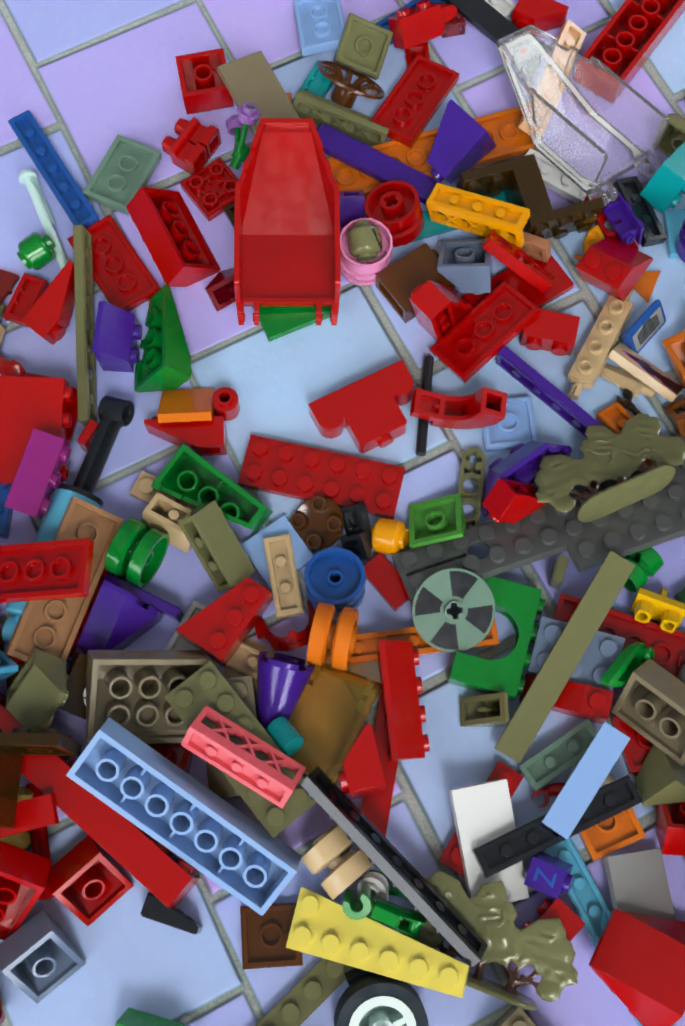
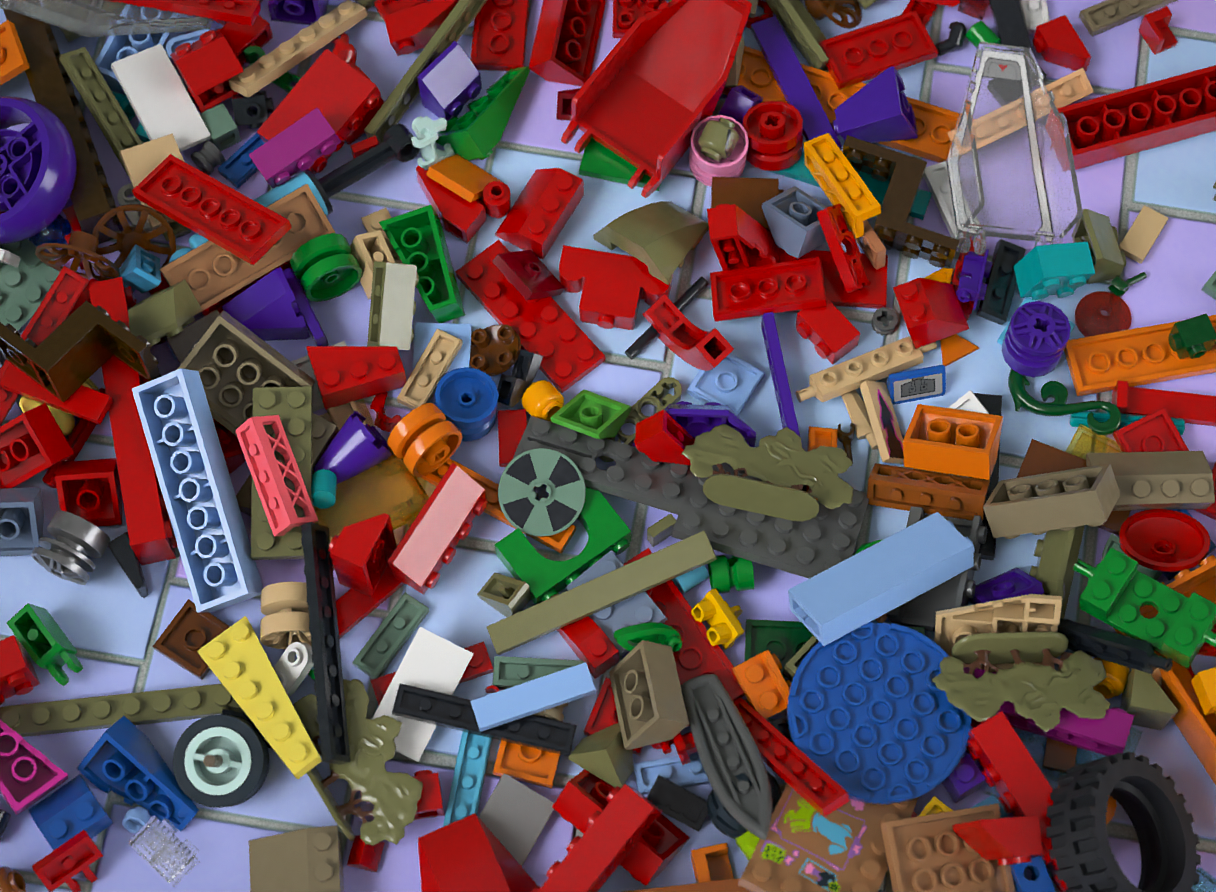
camera: 35 degrees right, 5 degrees down
green piece [342,884,427,939] -> none
dark purple brick [524,852,574,899] -> none
none -> flat silver wheel [31,510,111,585]
none -> red slope [347,835,385,873]
none -> sand green tile [352,592,429,679]
none -> light aqua piece [412,116,454,169]
none -> dark red plate [493,250,565,300]
none -> red slope [495,168,584,260]
none -> olive wedge [593,201,709,285]
none -> dark grey bush [872,307,898,336]
none -> black arm [935,21,967,56]
none -> green piece [966,21,1001,52]

